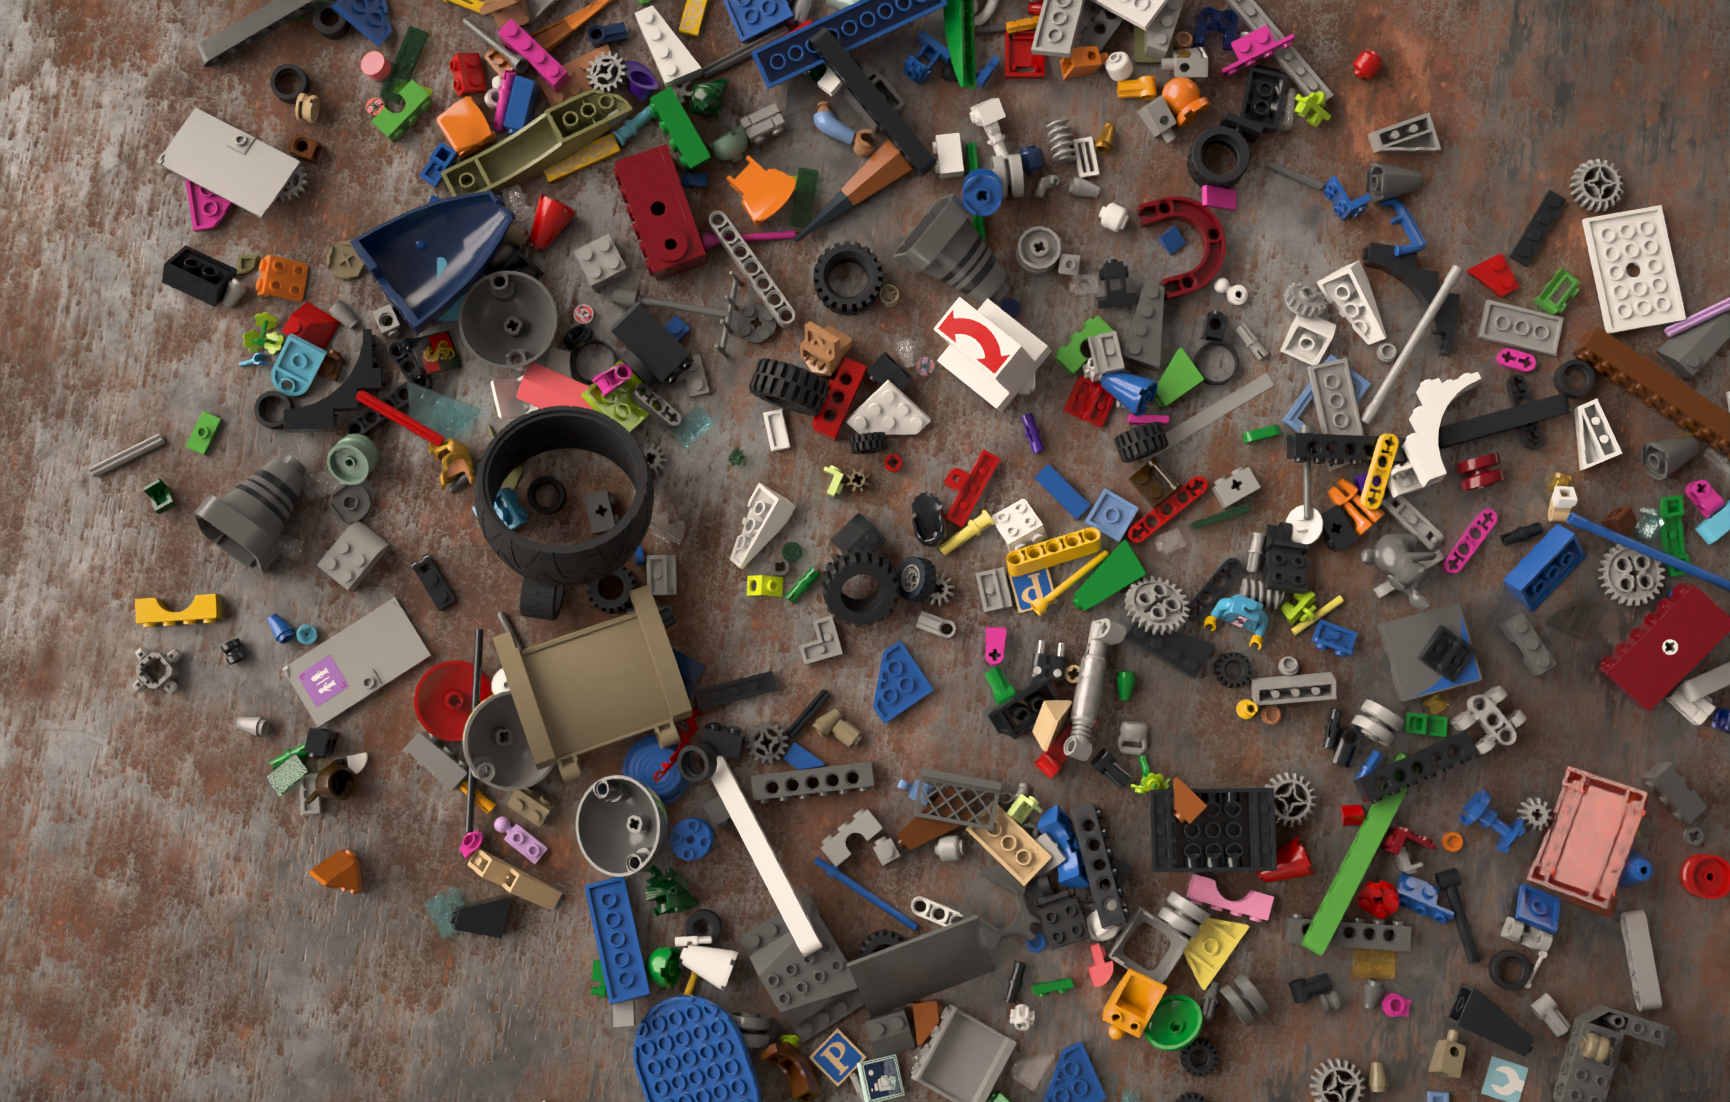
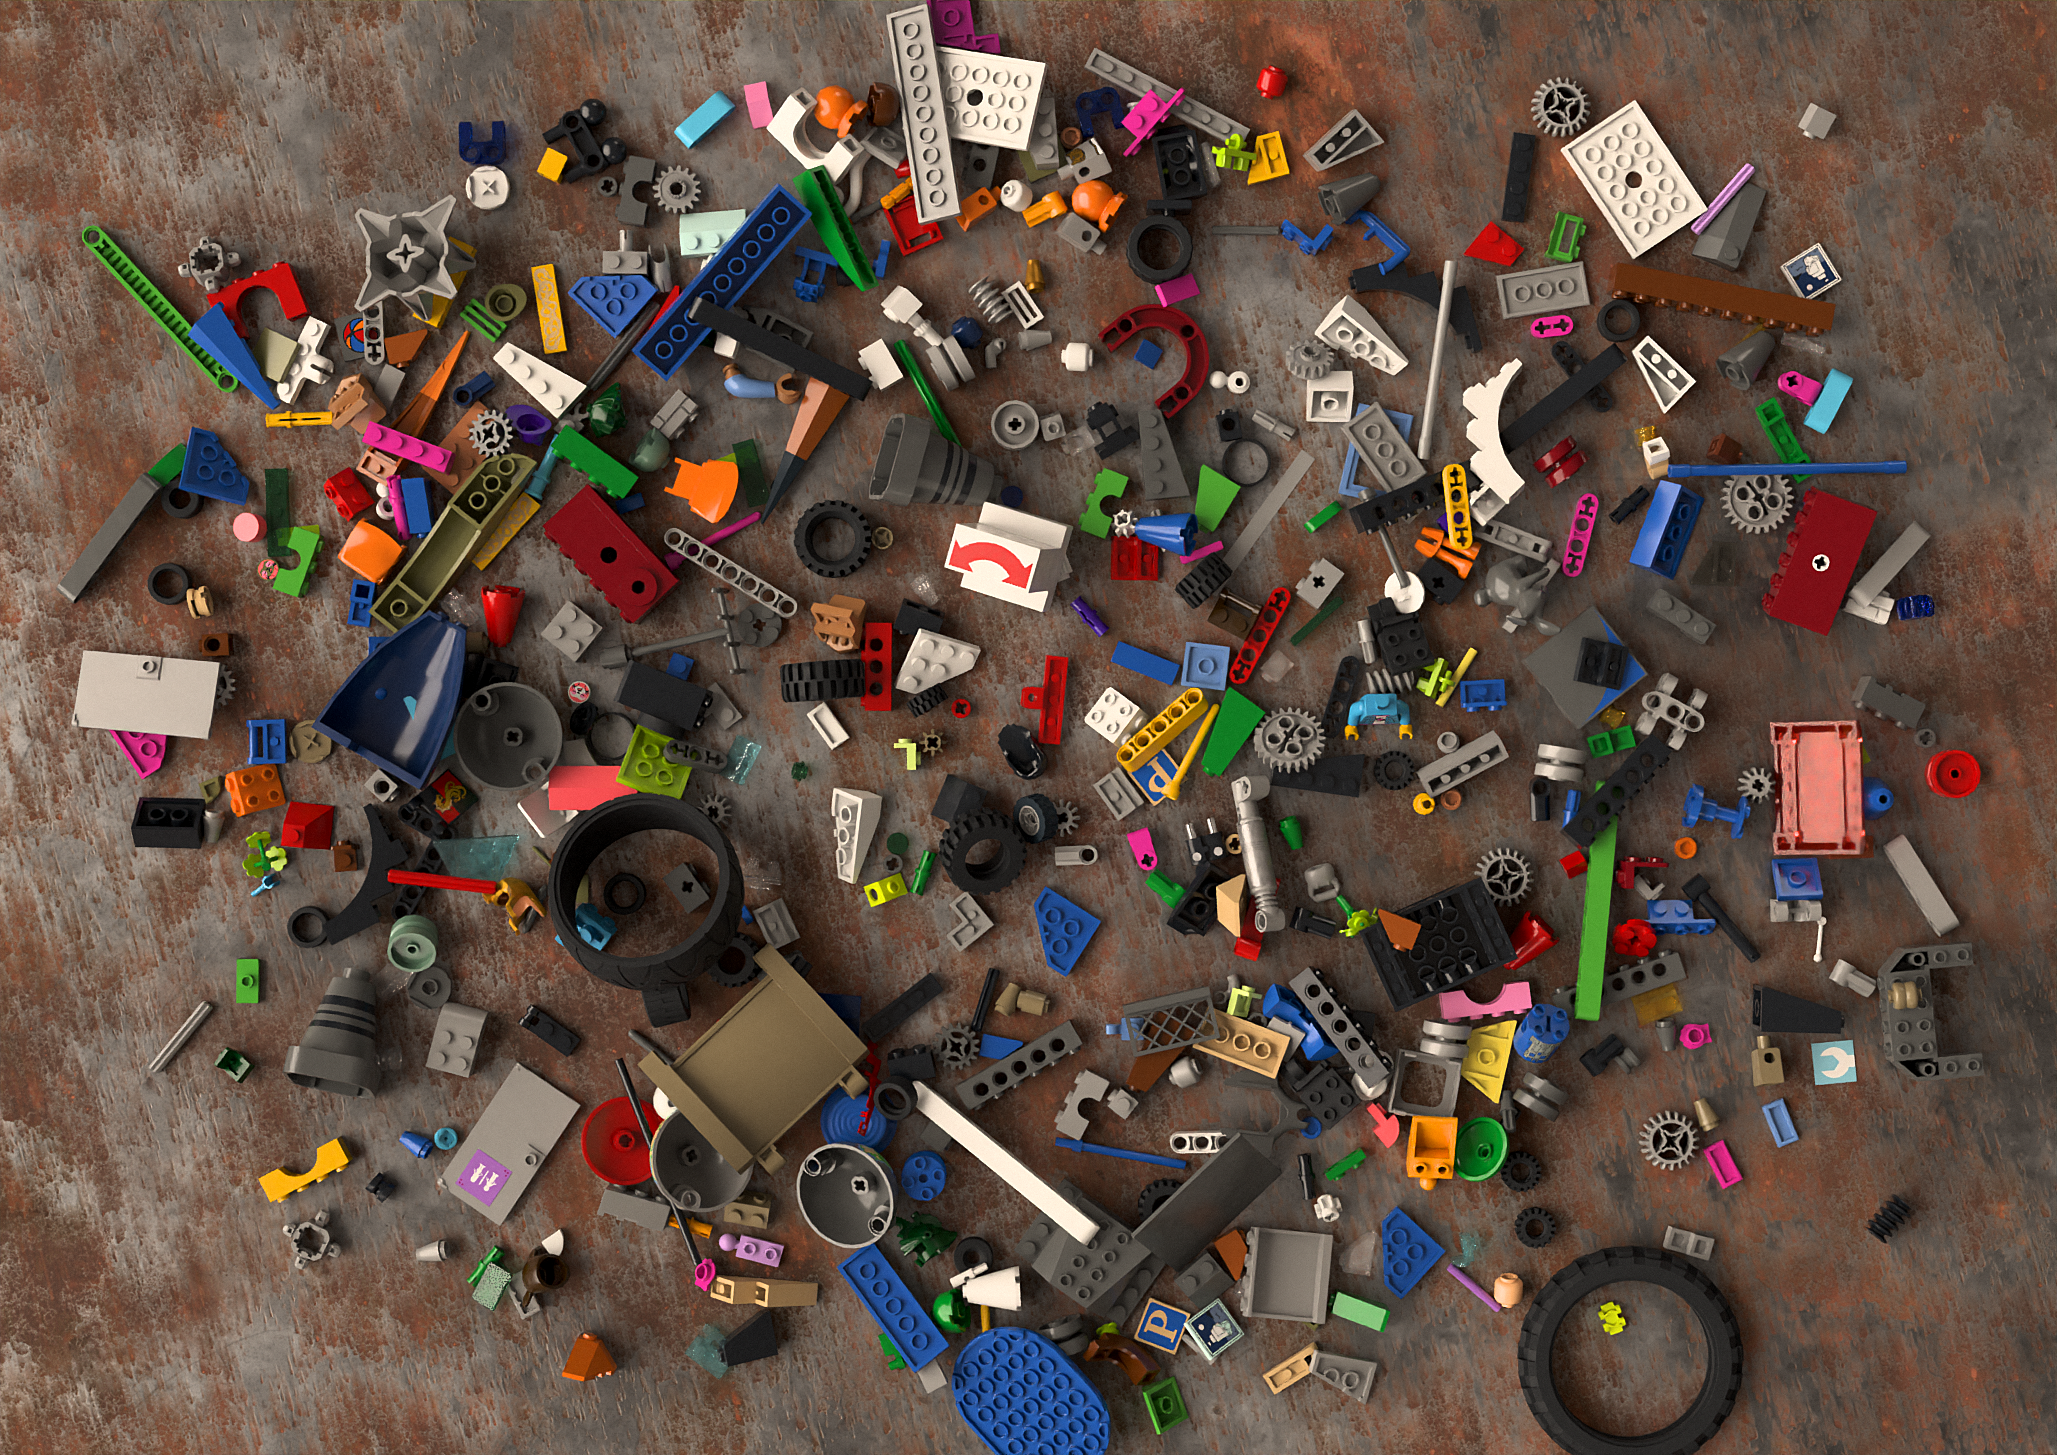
camera: 20 degrees left, 5 degrees up
medium azure plate [271,333,327,396] -> none
black brick [303,727,339,759] -> none
light grey cone [329,300,359,329] -> none
dark grey piece [462,18,528,73] -> none
dark pink piece [592,363,632,397] -> none
clear light blue tile [915,356,935,376] -> none
light yellow pin [938,510,995,557] -> none
blue piece [962,168,1003,216] -> none
light grey plate [1088,331,1125,376] -> none
black pin [1322,708,1343,750] -> none
light grey plate [1377,342,1397,362] -> none
black tyre [1488,950,1531,990] -> none
clear light blue bracket [1633,507,1664,542] -> none
none -> blue plate [246,719,288,764]
none -> yellow wing [1247,131,1290,185]
none -> blue cylinder [1513,1004,1570,1063]

